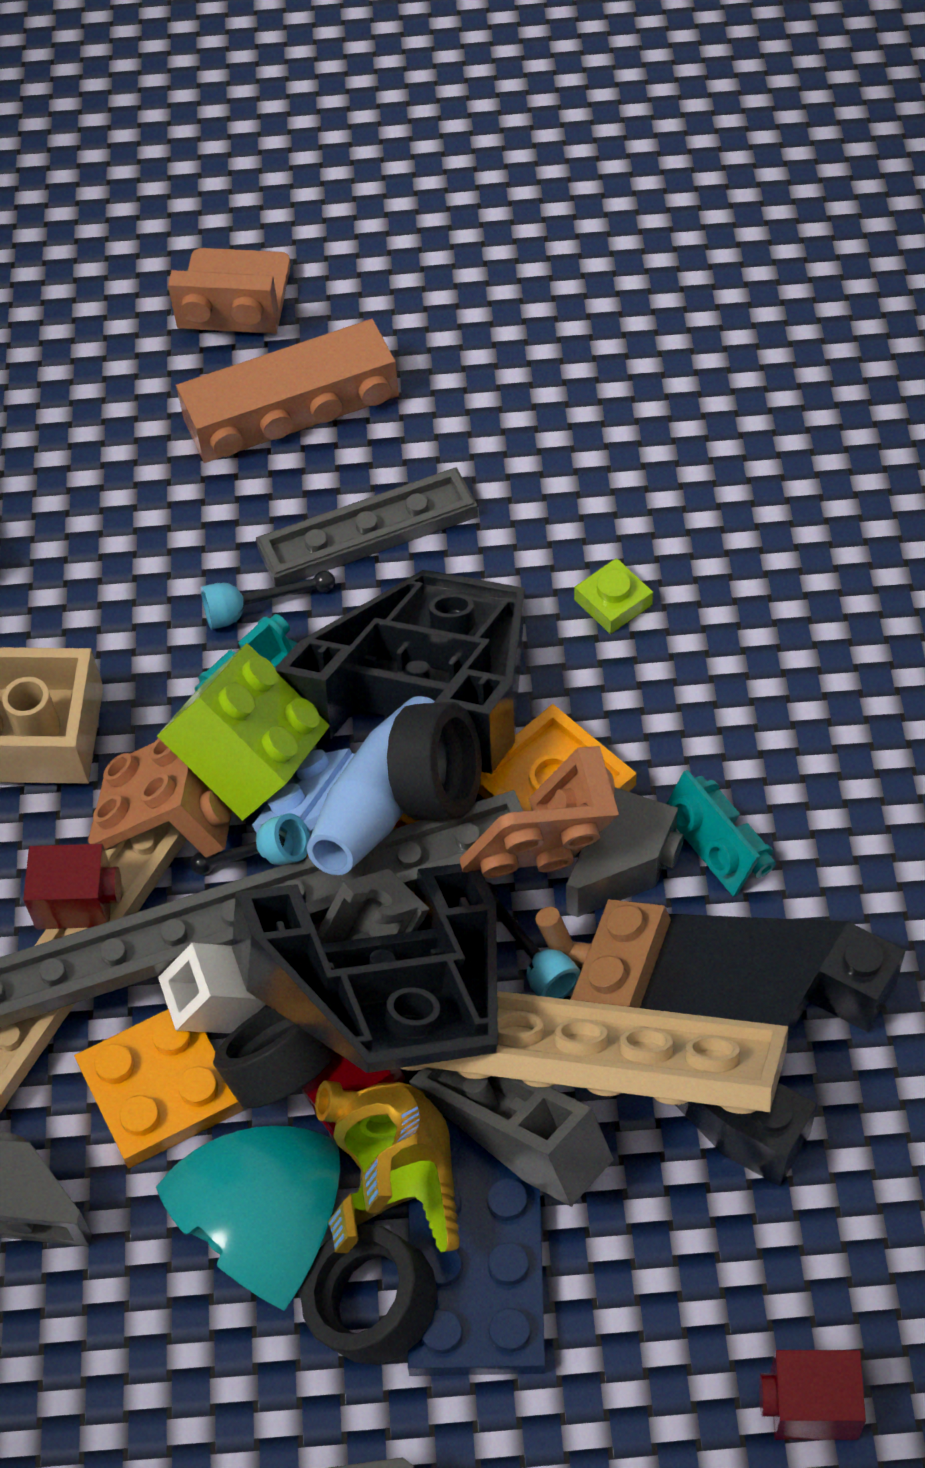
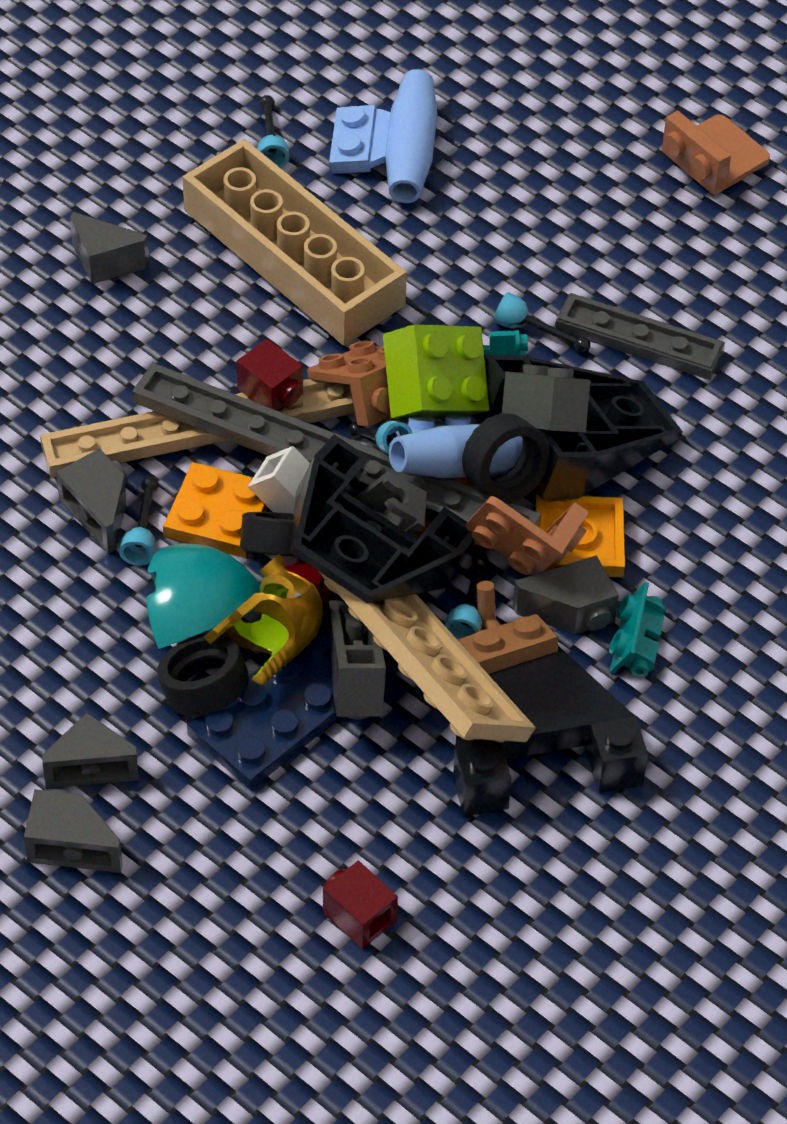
camera: 40 degrees right, 5 degrees down
nougat brick [176,319,399,463] -> none
lime plate [574,558,653,634] -> none
none -> medium azure hinge [119,476,159,566]
none -> dark grey brick [502,364,590,432]

